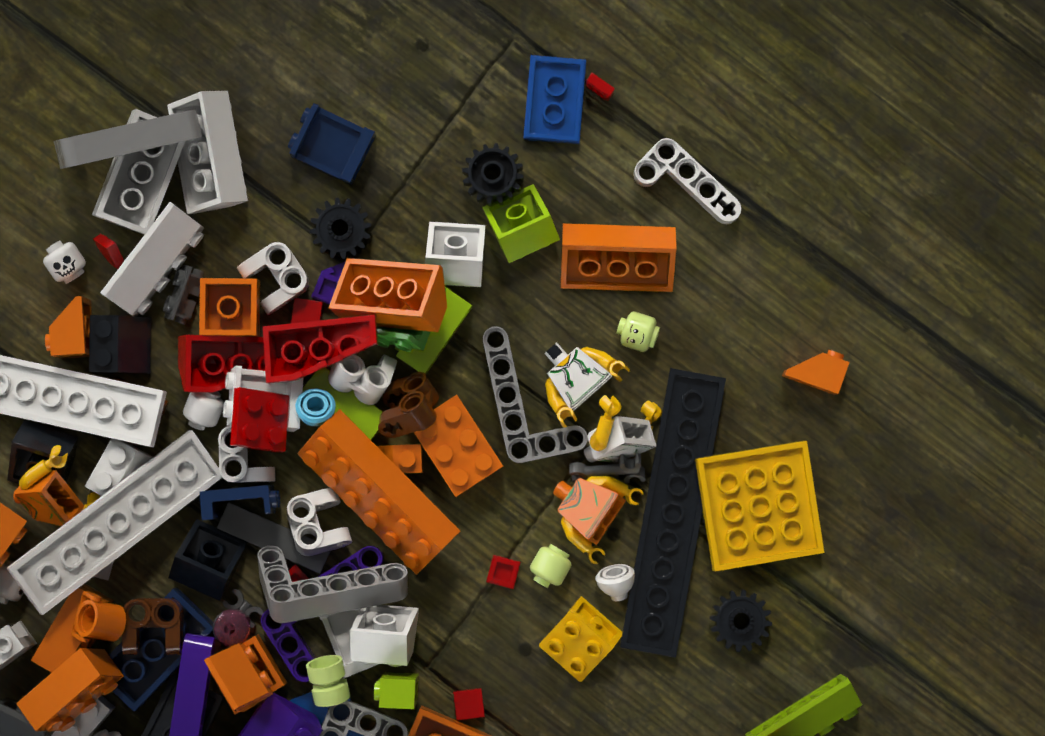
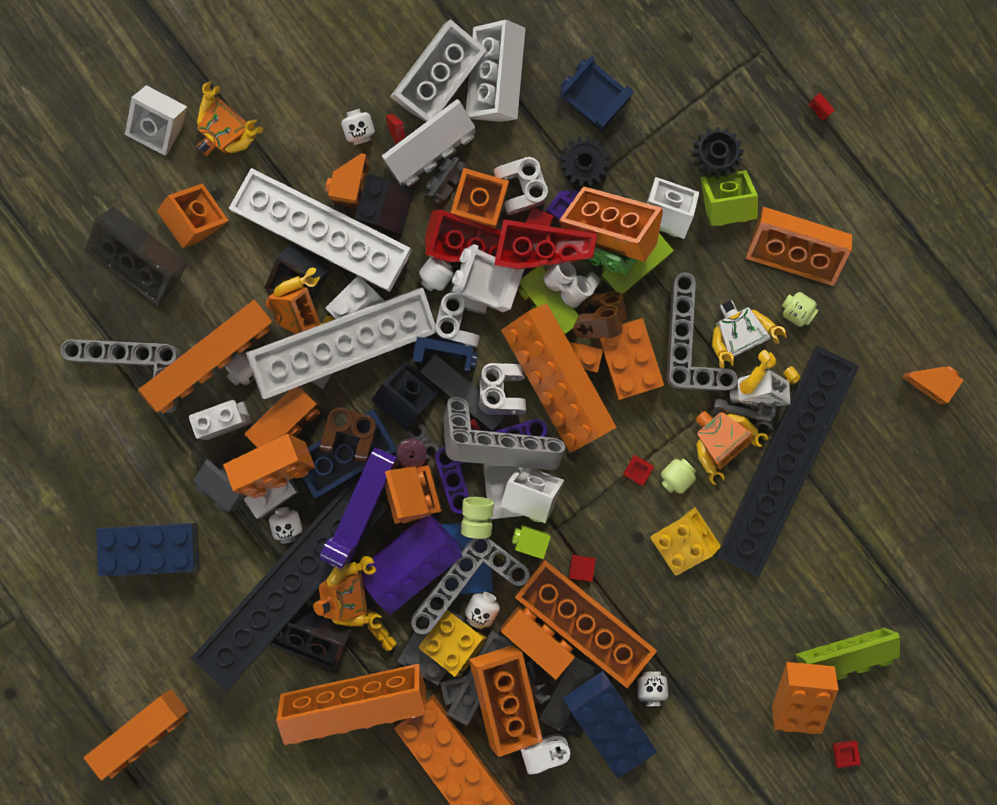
camera: 15 degrees right, 0 degrees up
light grey beam [54,109,202,169] -> none
orange piece [71,591,126,643] -> none
red plate [230,387,289,453] -> none
medium azure brick [295,388,336,426] -> none
blue tile [523,55,586,144] -> none
white brick [595,564,635,601] -> none
white beam [633,138,741,225] -> none
yellow plate [695,441,825,572] -> none
black gear [709,589,772,652] -> none

